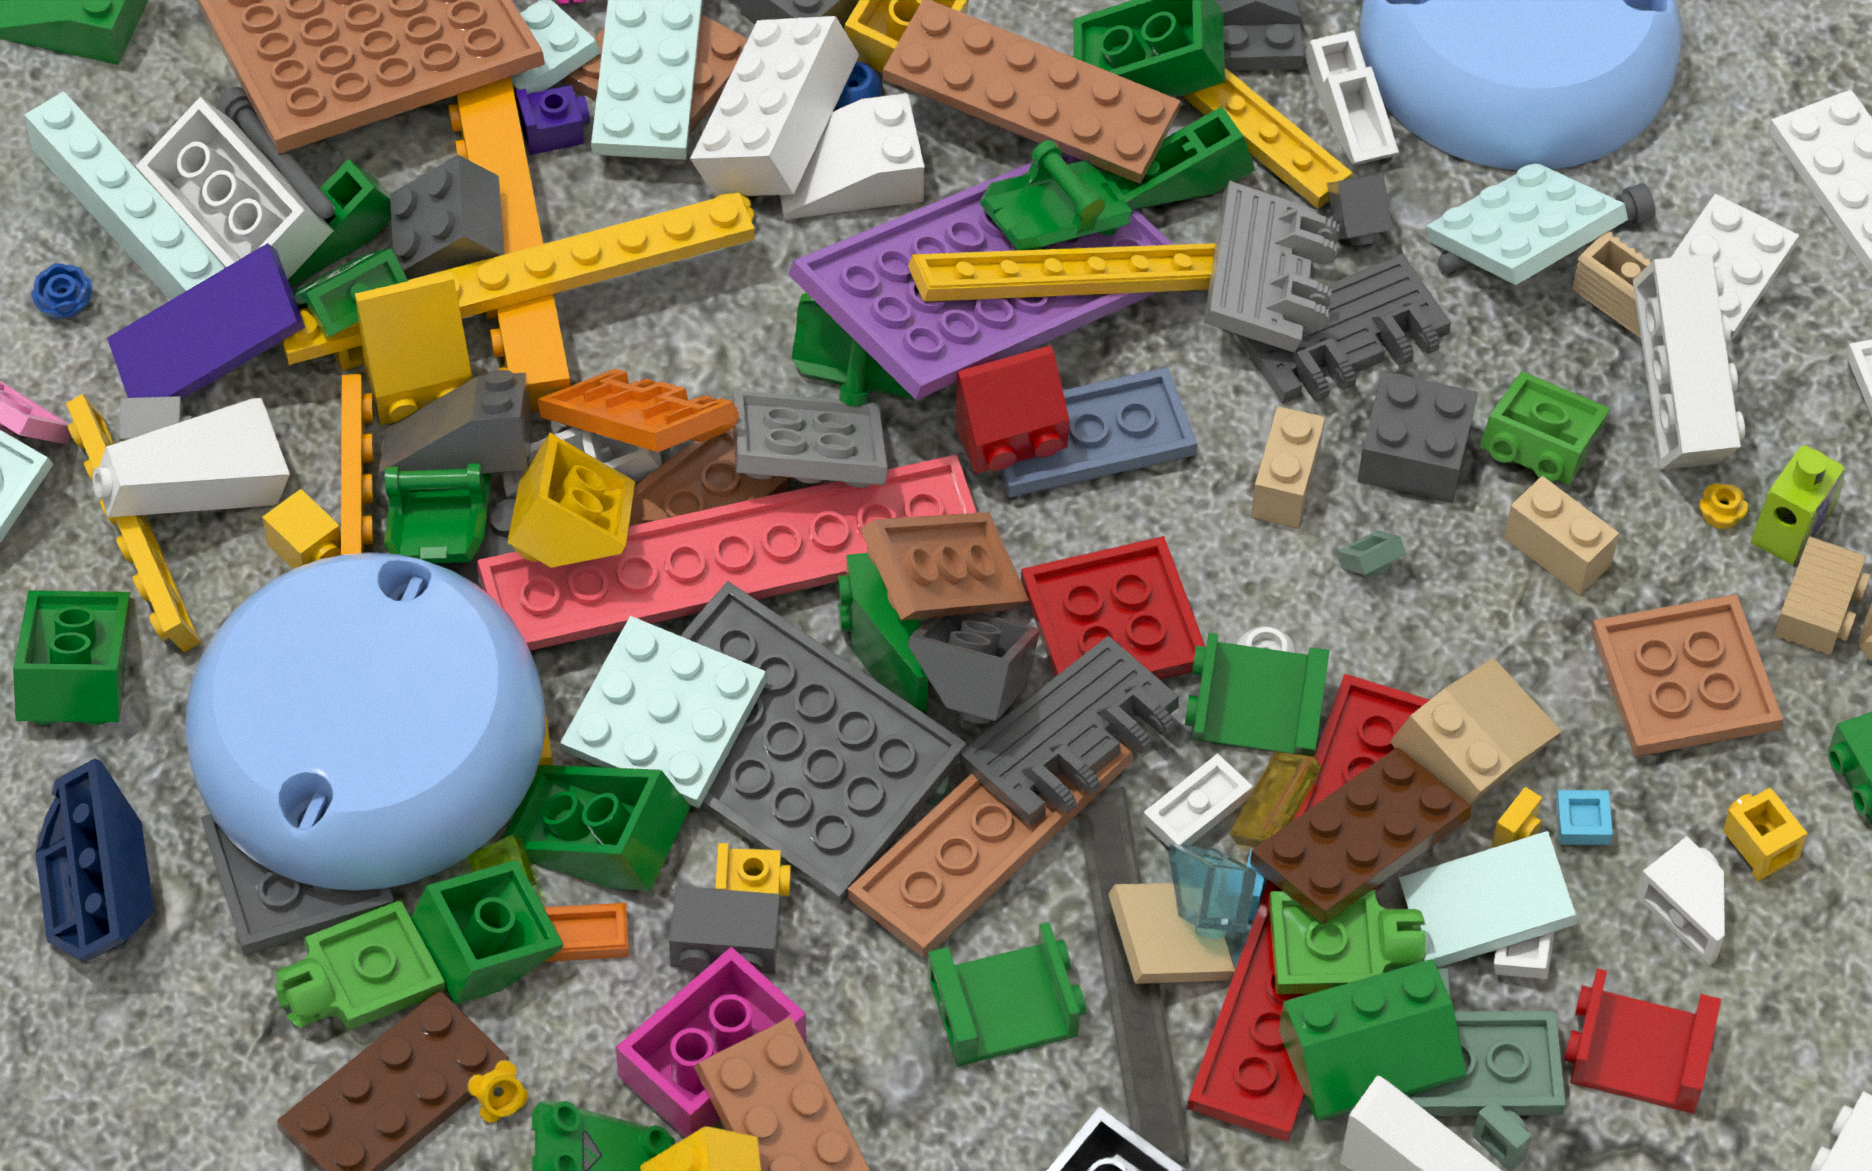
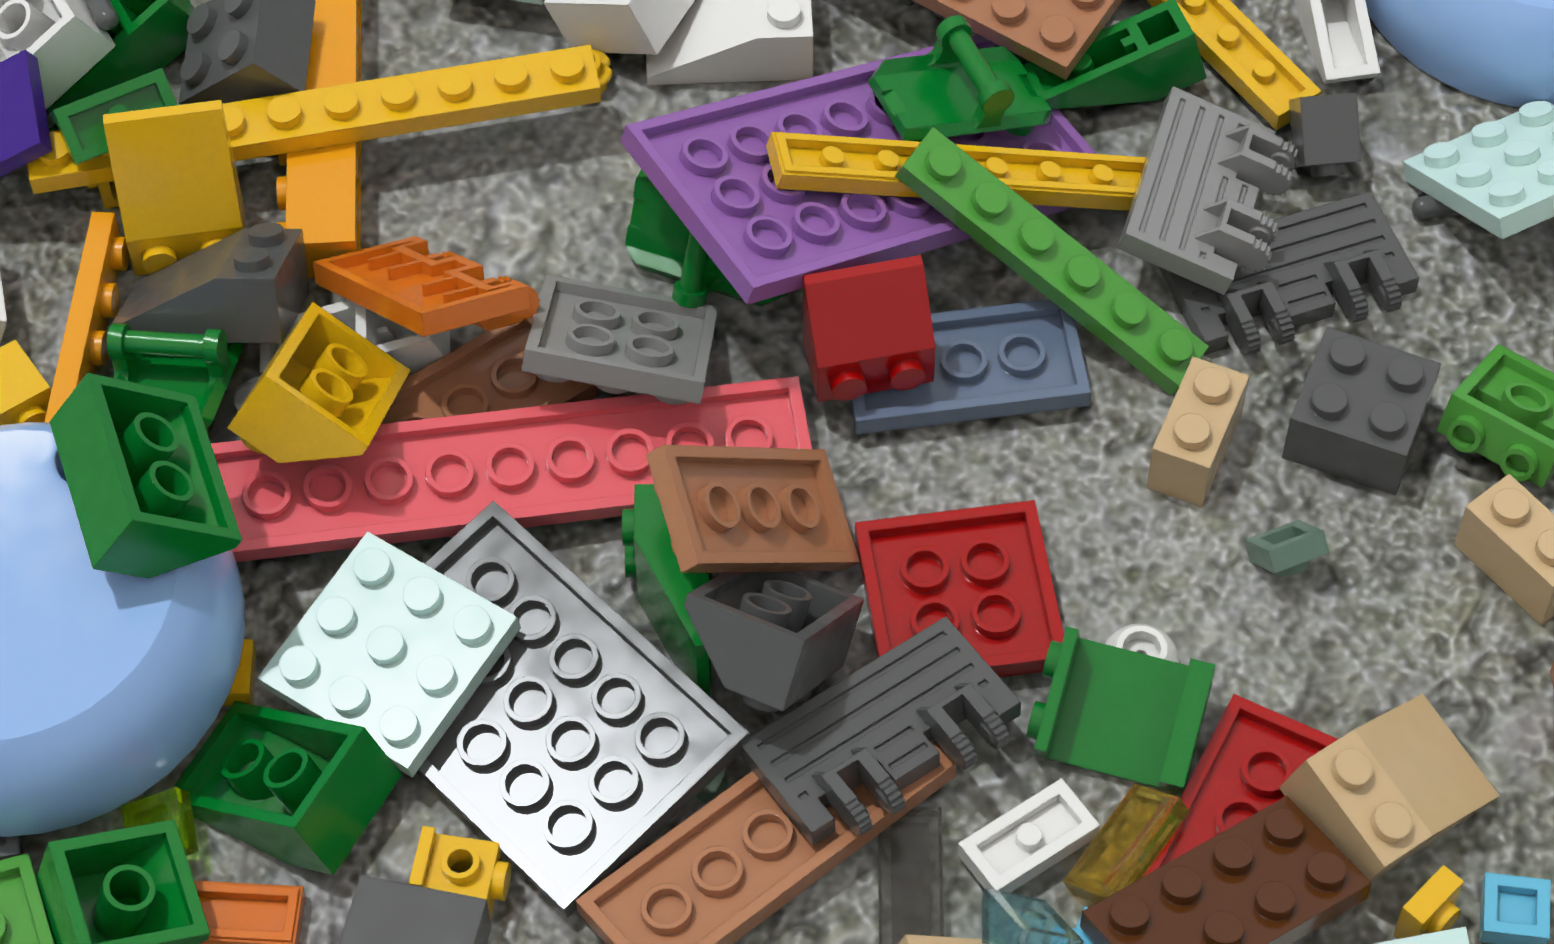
camera: 10 degrees right, 0 degrees up
none -> green slope [49,373,242,579]
none -> bright green plate [895,127,1209,396]

